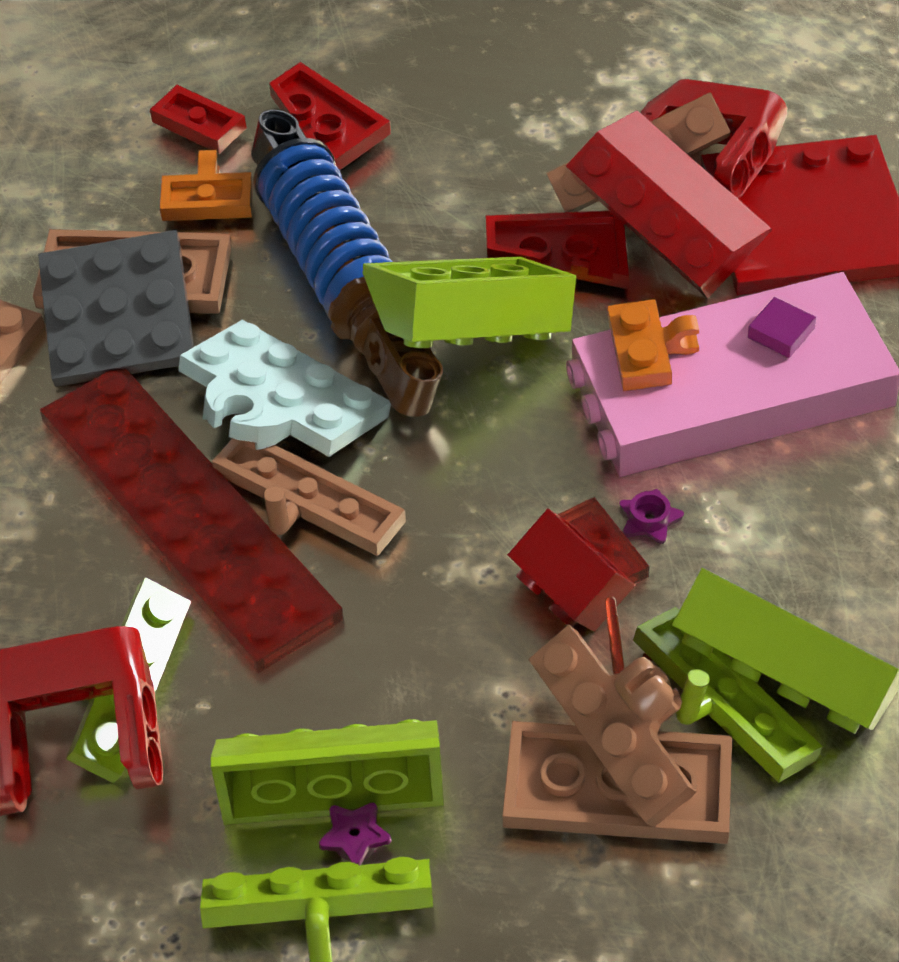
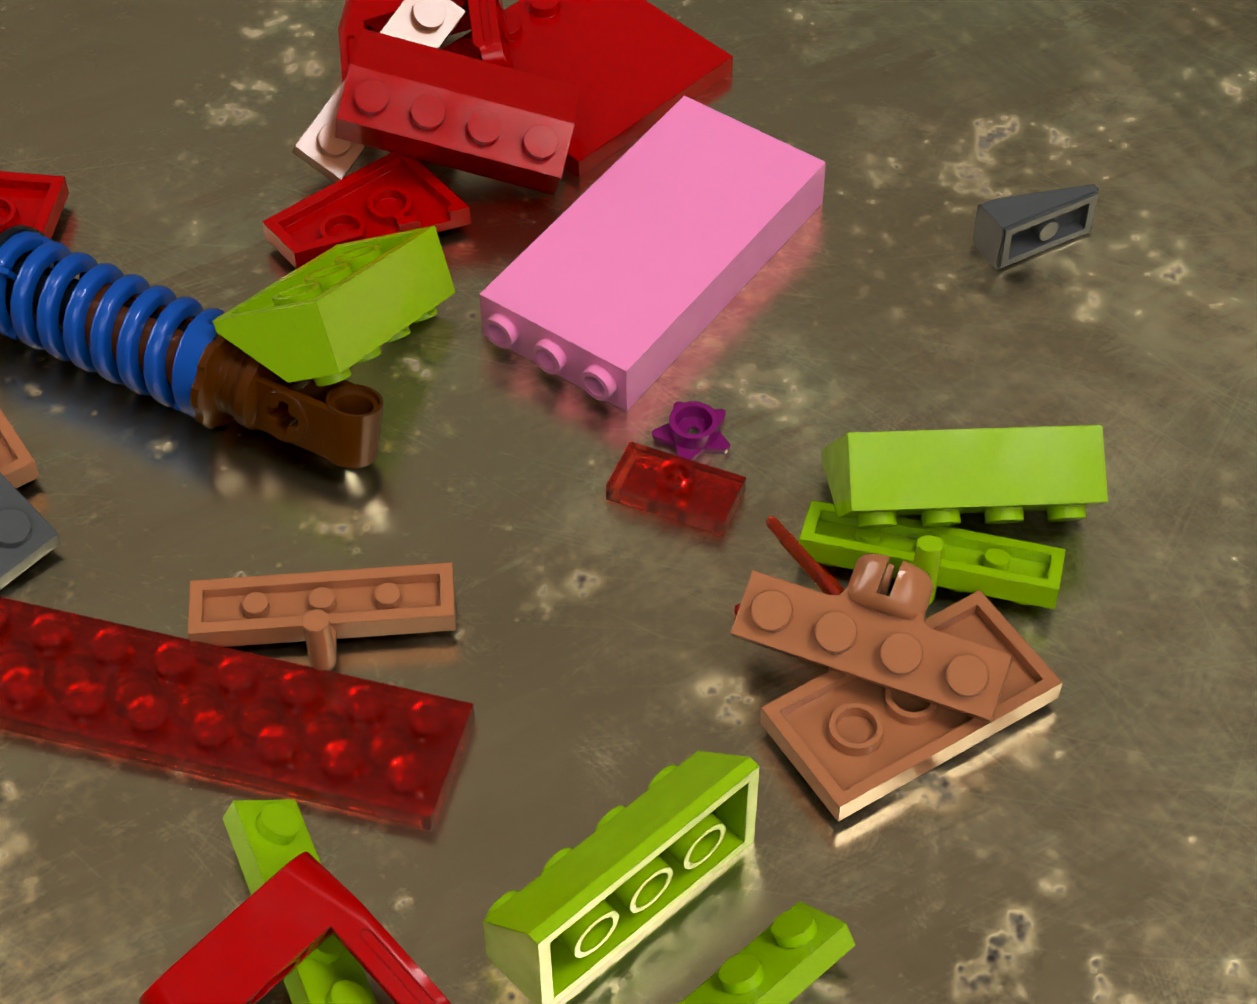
camera: 40 degrees left, 0 degrees up
light aqua plate [179,320,391,457] -> none
magenta plate [319,802,392,865] -> none
red brick [507,508,636,632] -> none
orange plate [607,299,699,391] -> none
magenta tile [747,297,816,358] -> none

